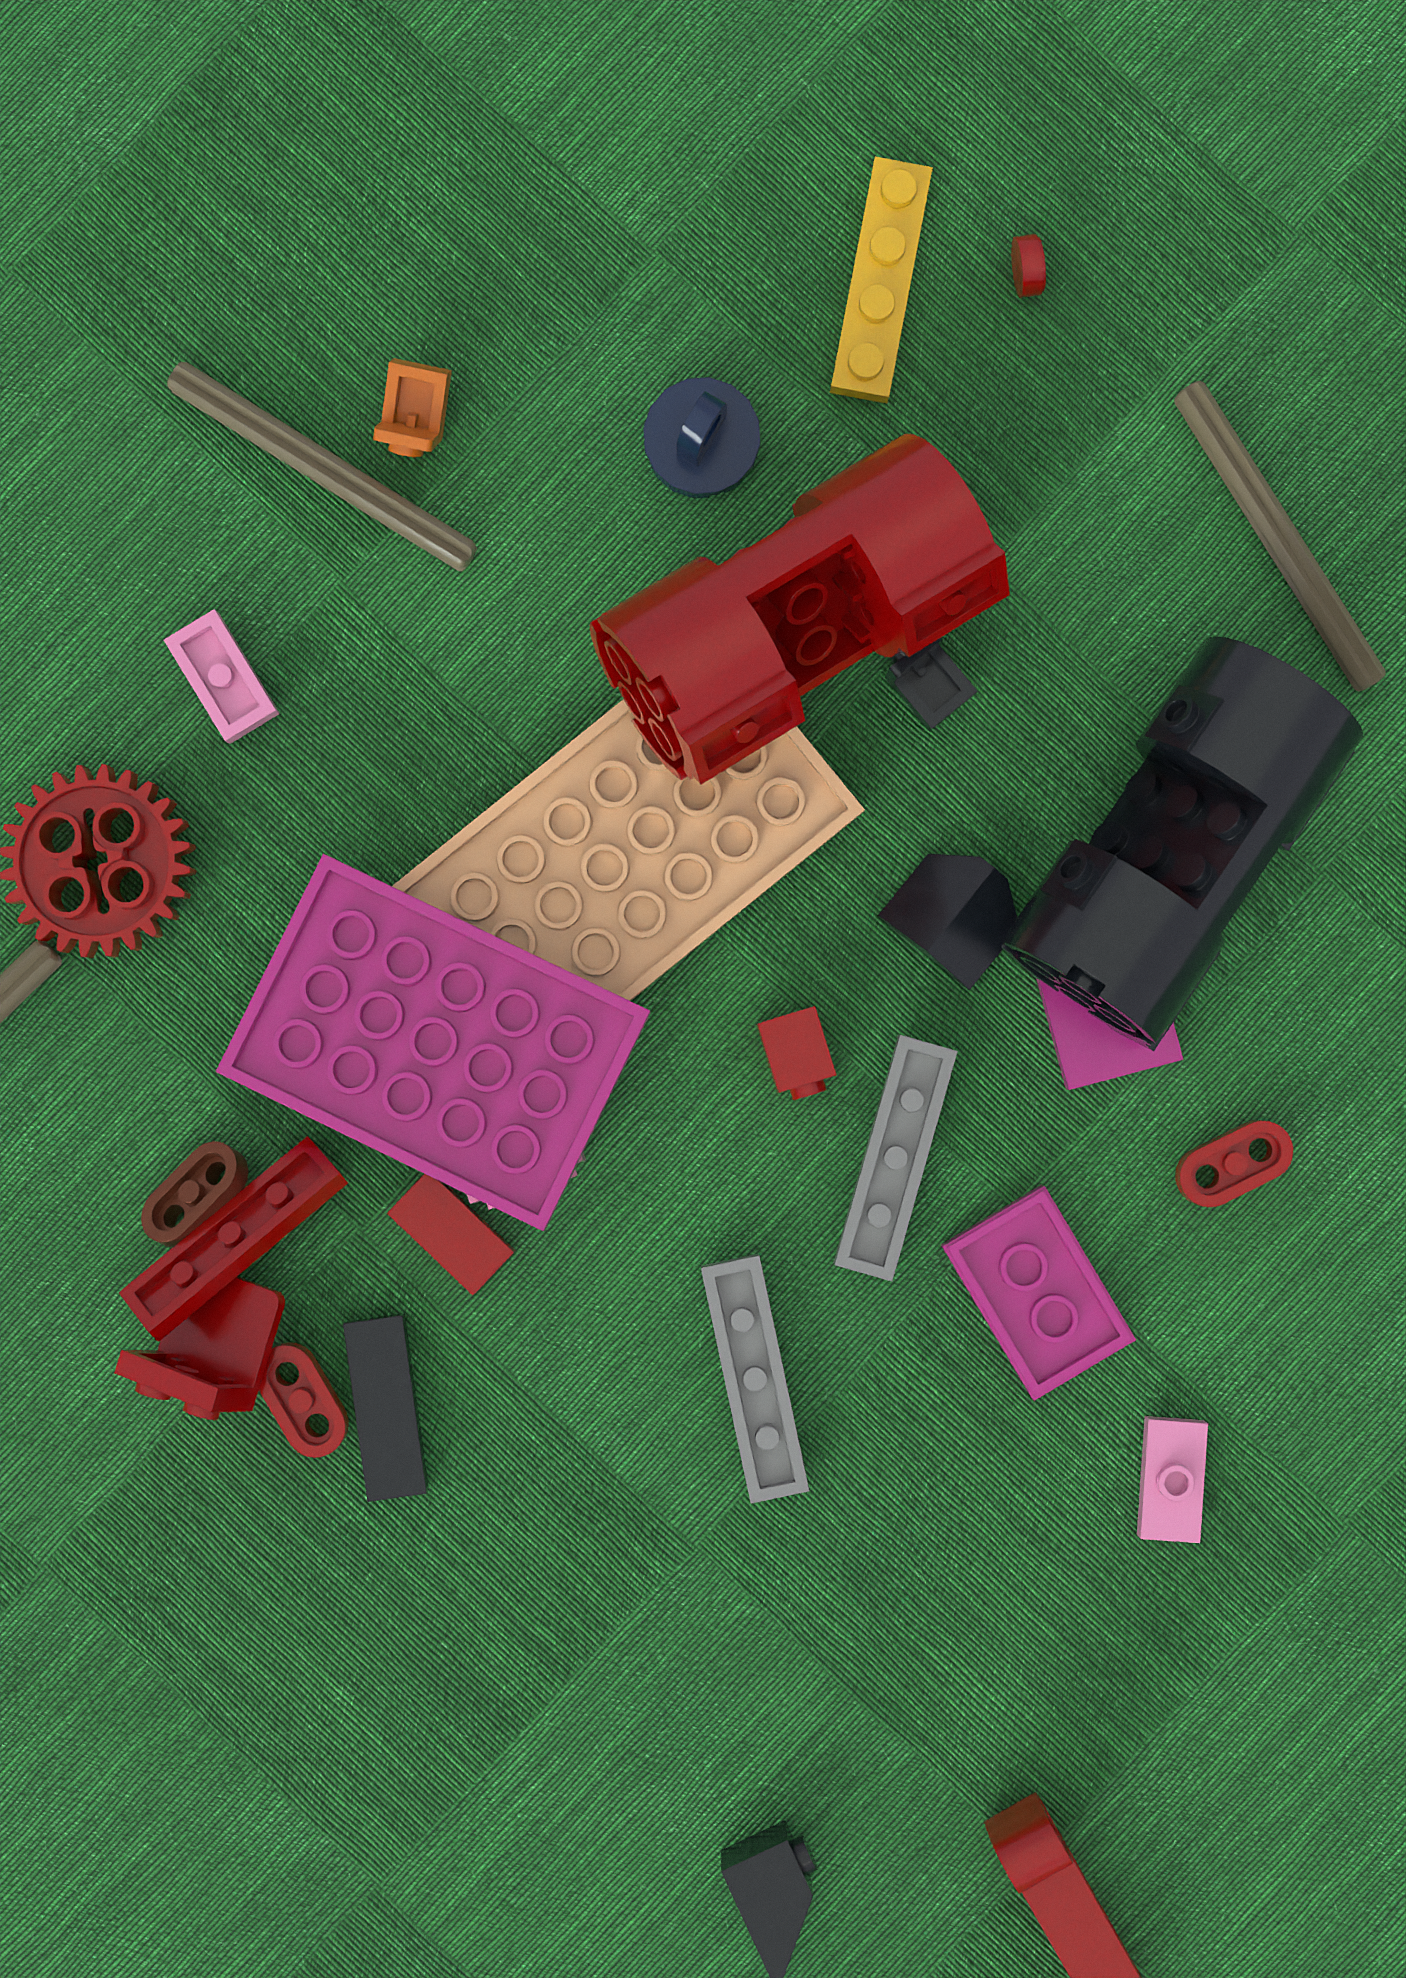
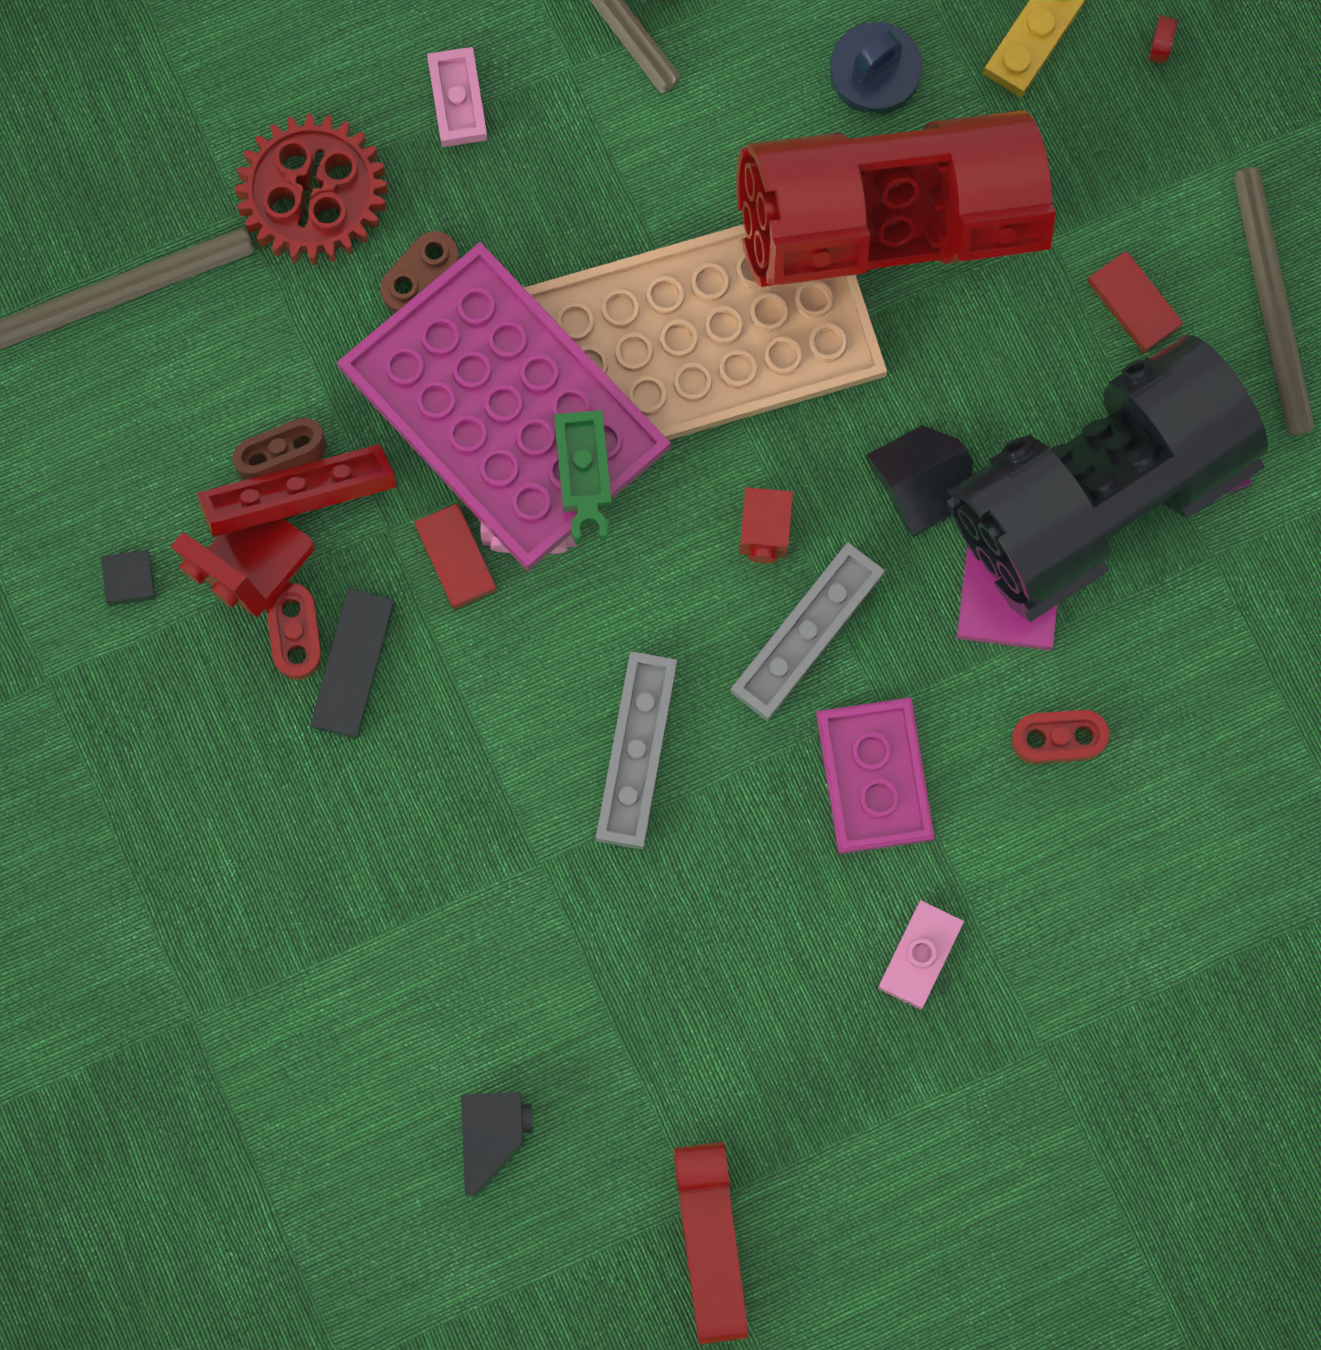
camera: 20 degrees right, 10 degrees down
black bracket [885,638,978,732] -> none
none -> black tile [101,550,156,606]
none -> copper plate [380,231,459,314]
none -> green plate [554,410,612,544]
none -> red tile [1087,251,1183,354]

